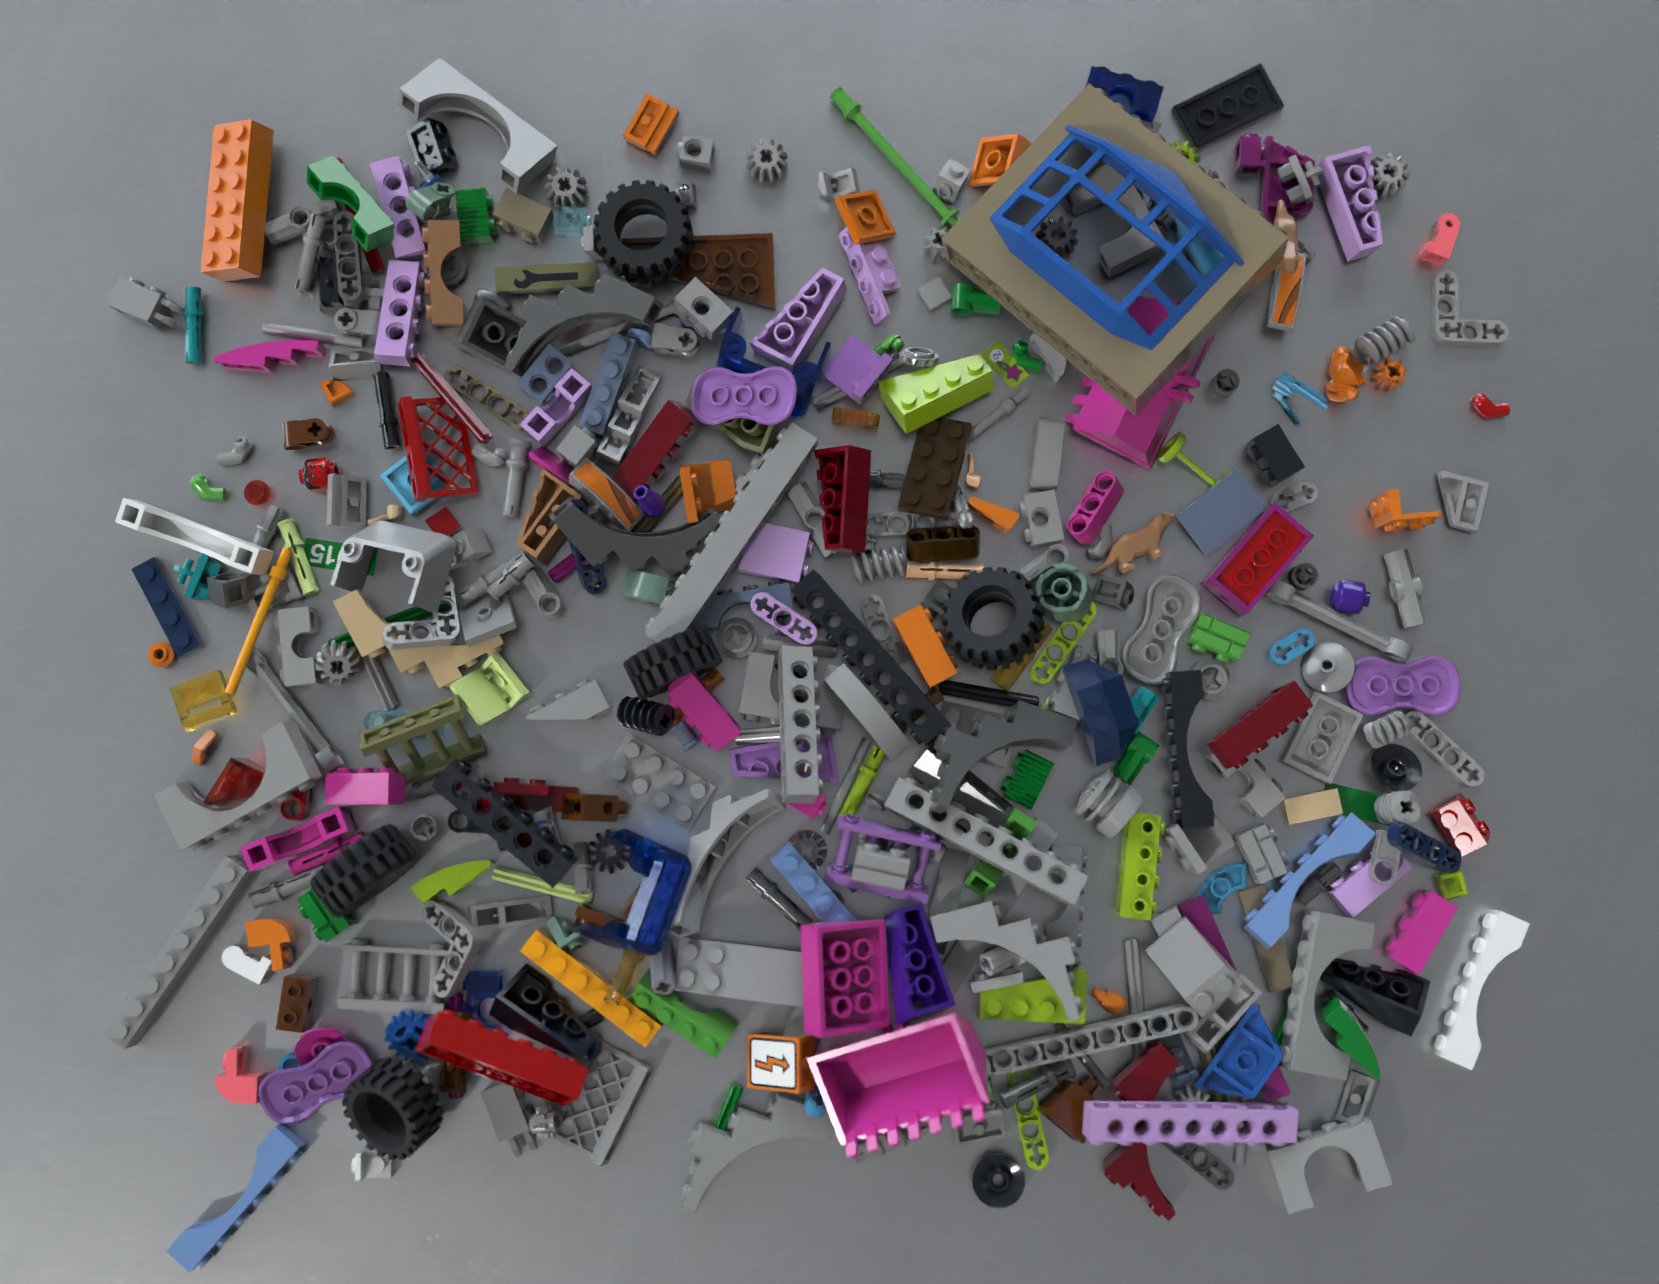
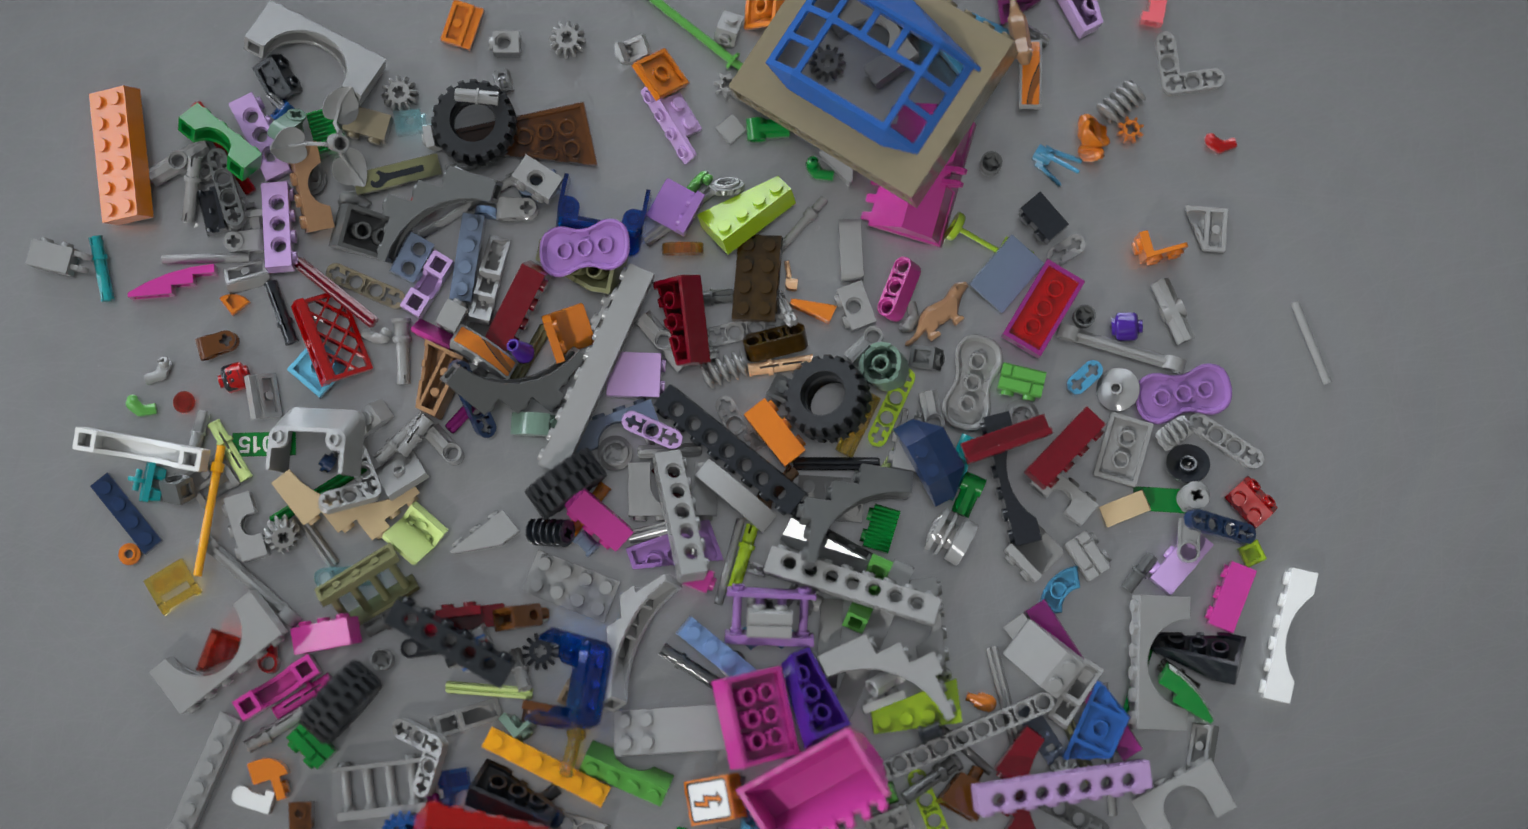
camera: 10 degrees left, 0 degrees up
orange tile [192,730,217,766] -> none
tan hand [367,505,403,525] -> none
lime slope [410,859,496,904] -> none
red tile [425,506,462,537] -> none
light grey axle [649,939,676,996] -> none
lavender wedge [749,268,847,375] -> none
light grey gear [788,830,827,870] -> none
lime sticker [981,340,1029,390] -> none
lime brick [1115,813,1165,921] -> none
dark tan tile [1237,884,1293,993] -> none
medium blue arch [1243,812,1376,950] -> none
none -> light grey plant [270,86,367,187]
none -> dark blue plate [318,452,337,473]
none -> light grey axle [454,88,499,106]
none -> black bush [917,719,945,745]
none -> dark red fence [960,414,1053,465]
none -> light grey bar [1291,301,1332,385]

